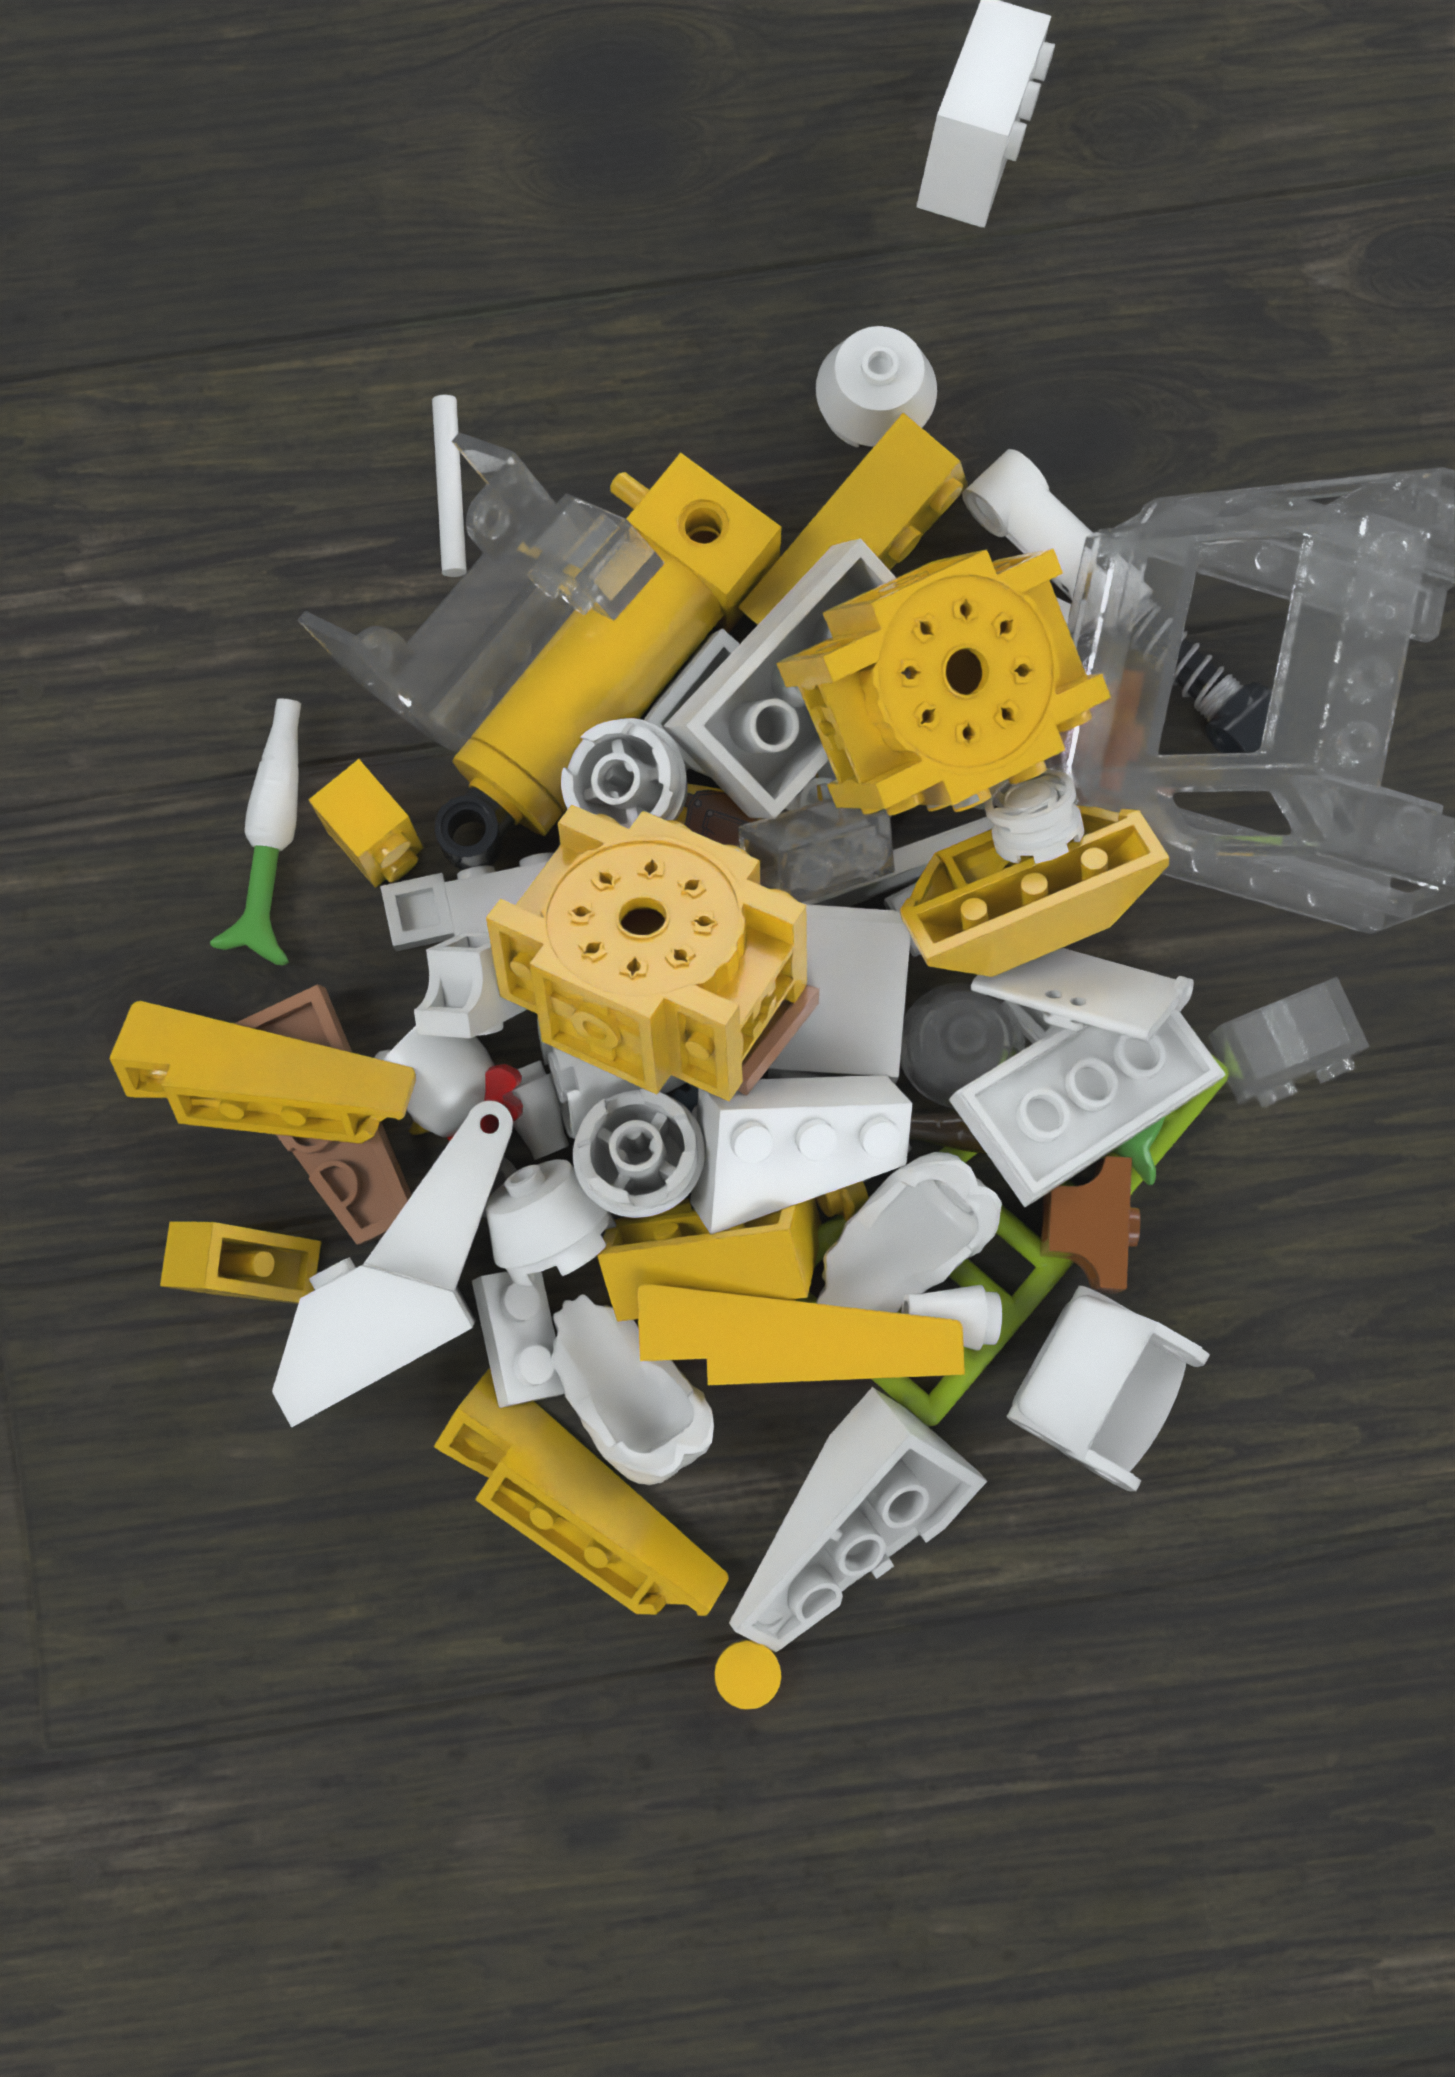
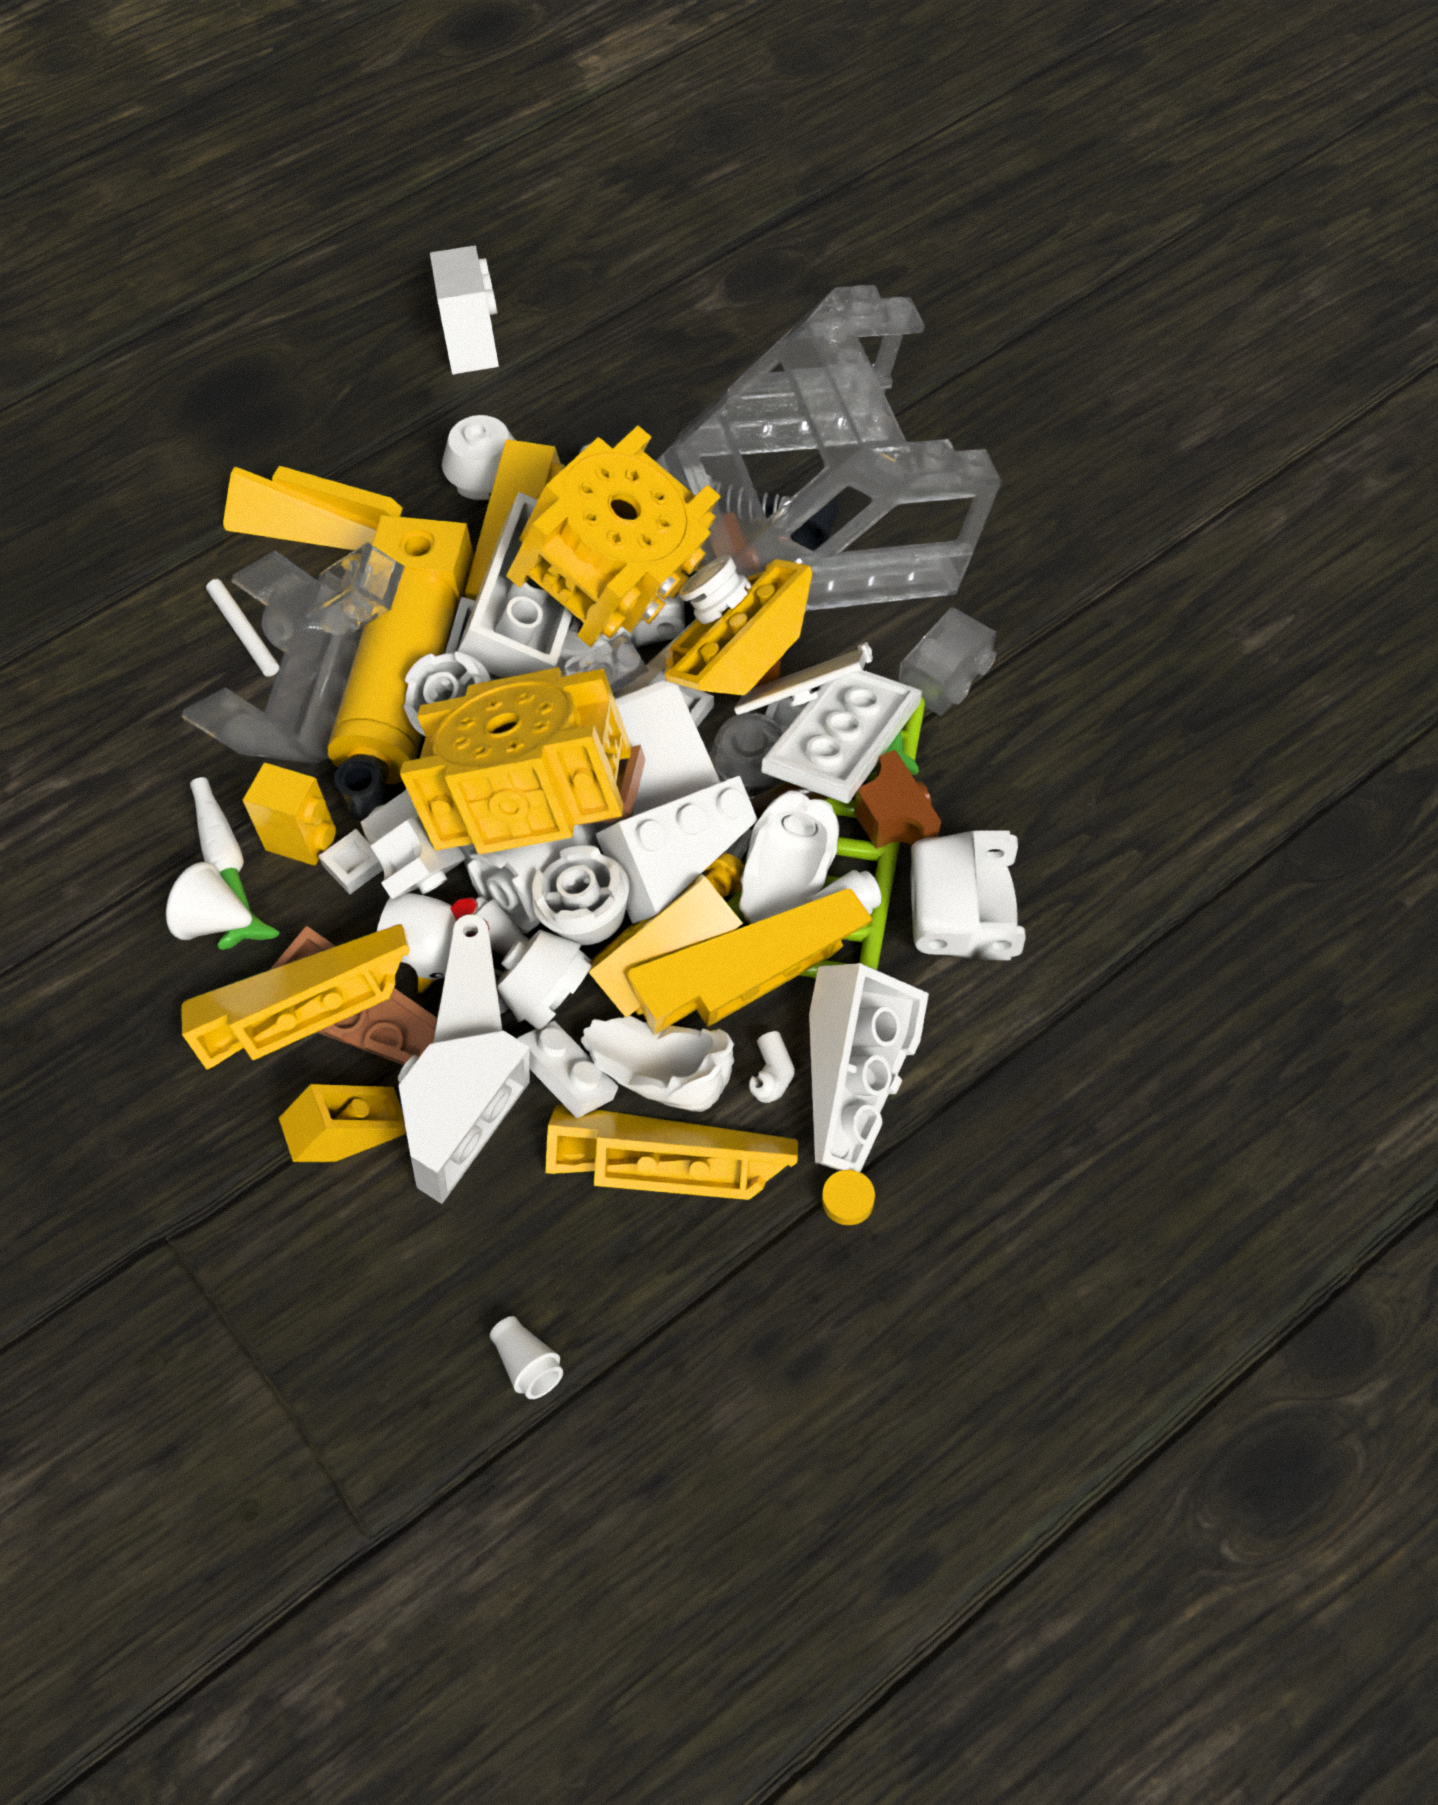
camera: 25 degrees left, 20 degrees down
none -> white hat [166,862,252,940]
none -> yellow wedge [223,466,403,553]
none -> white cone [490,1316,563,1399]
none -> white arm [749,1031,795,1103]

